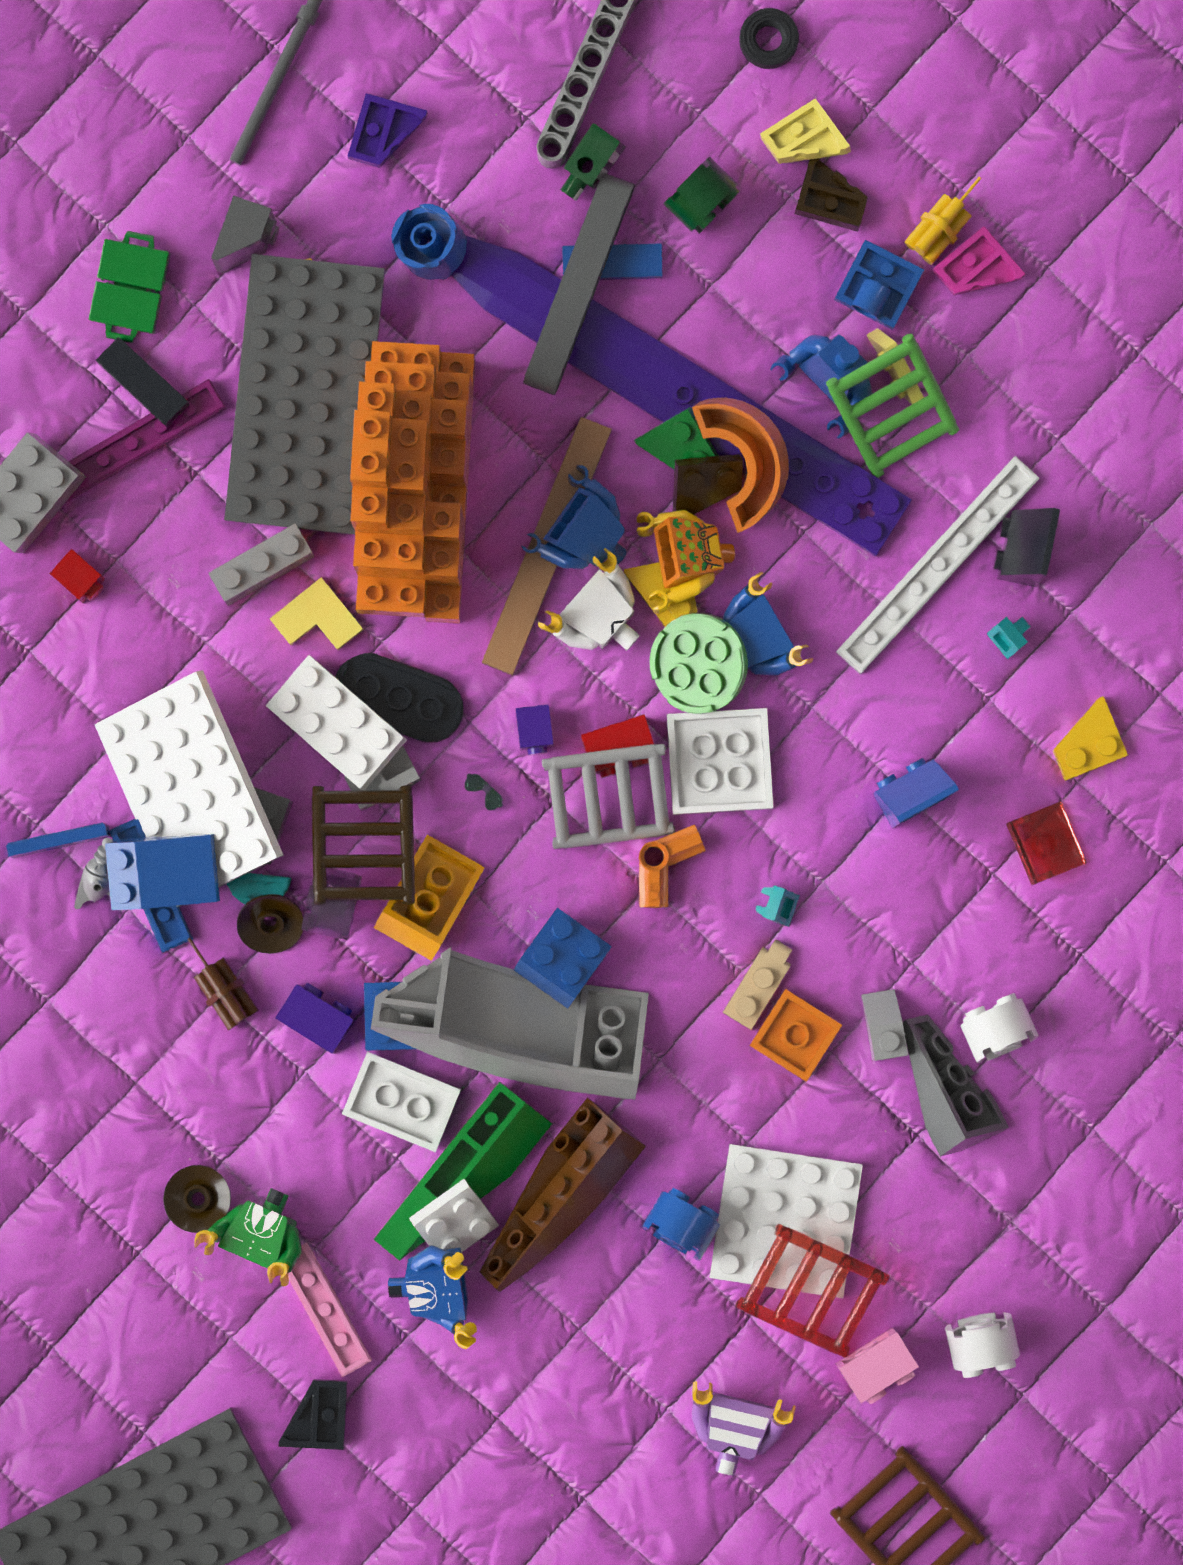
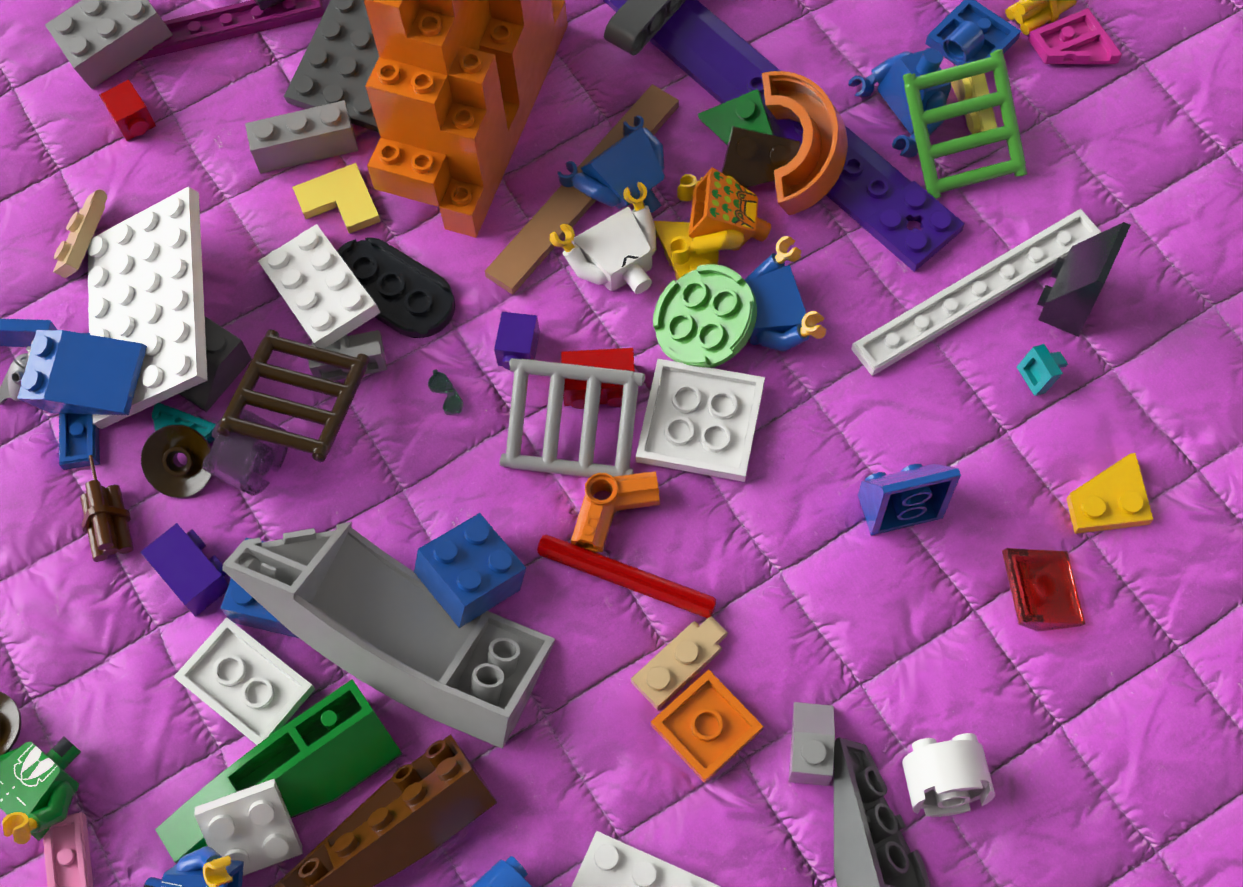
camera: 20 degrees right, 20 degrees down
light orange slope [373,835,485,961] -> none
teal tile [756,886,800,927] -> none
none -> tan hinge [53,189,107,279]
none -> red axle [537,534,716,618]

